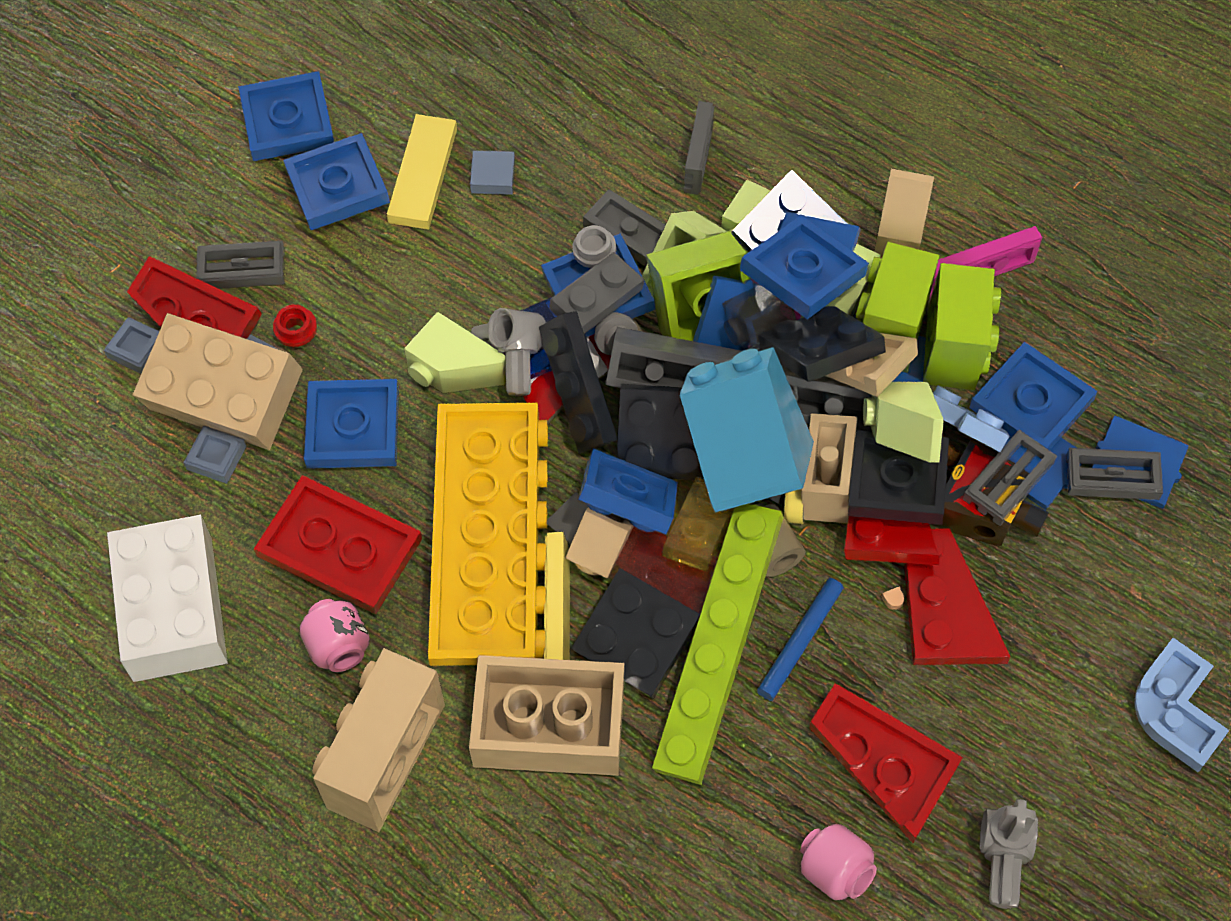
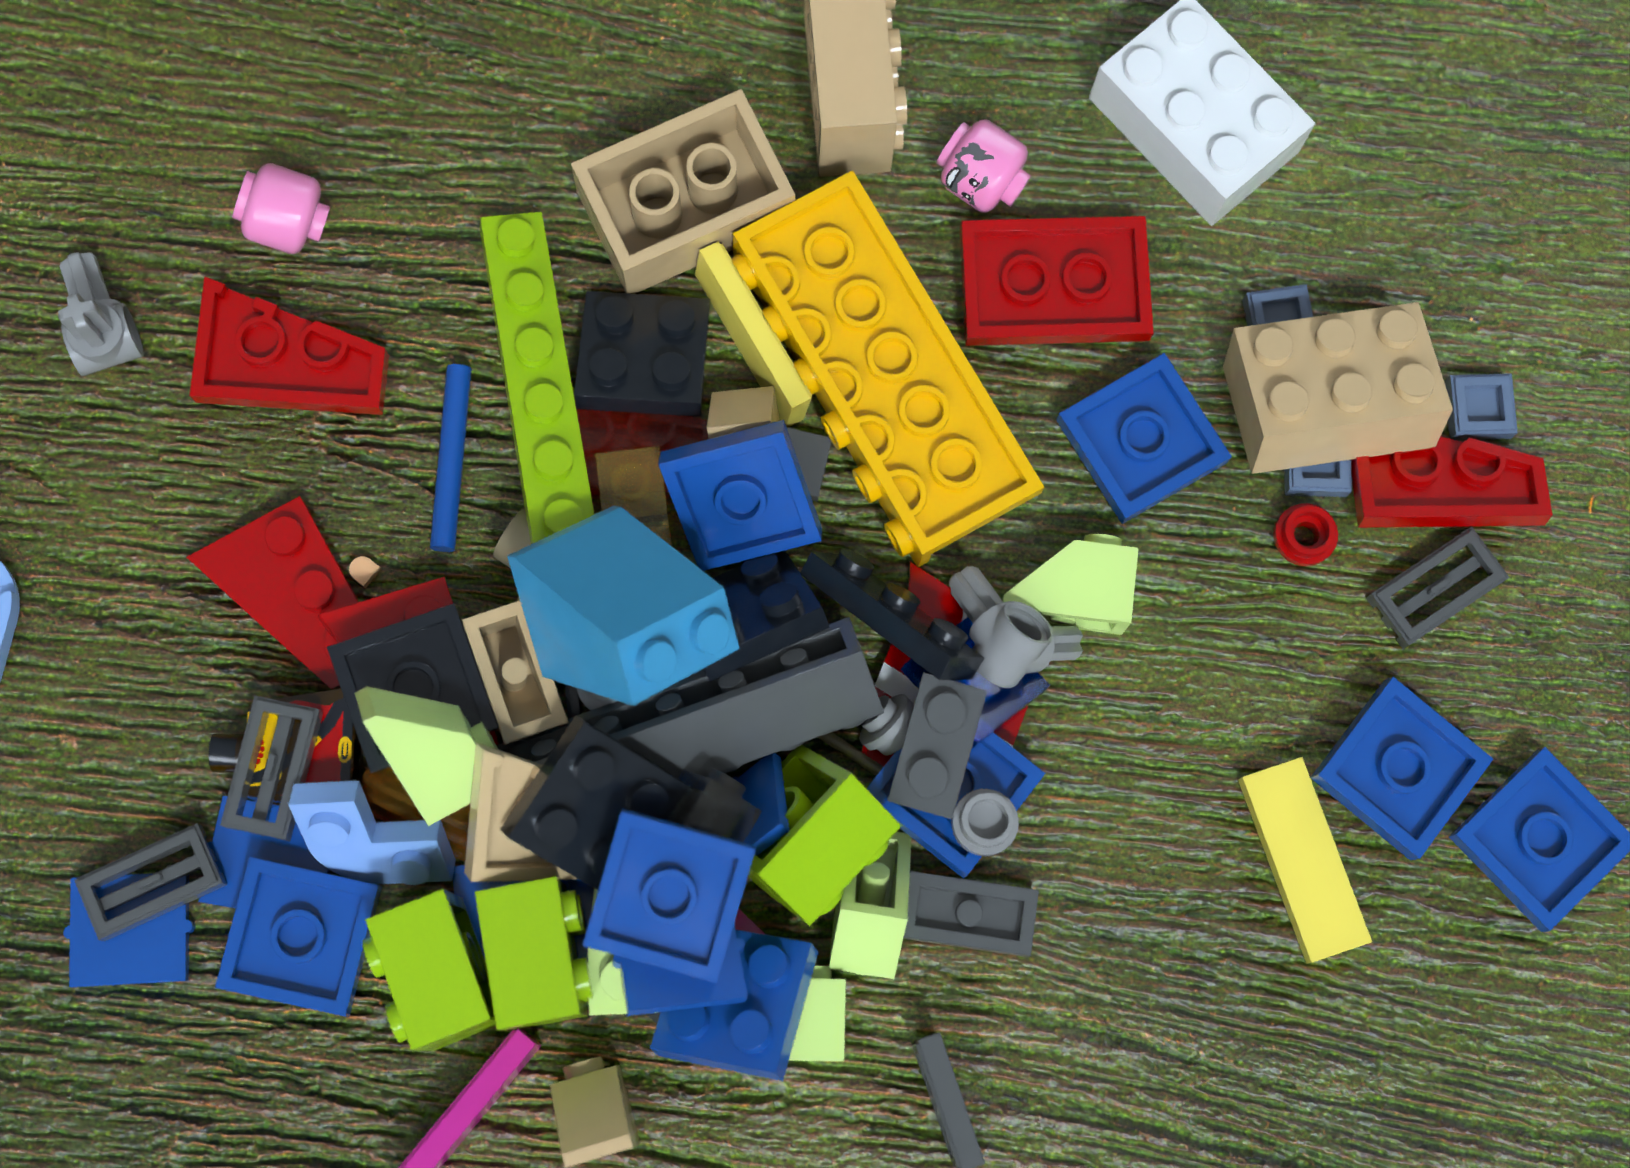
camera: 145 degrees right, 15 degrees up
sand blue tile [470,151,515,194] -> none

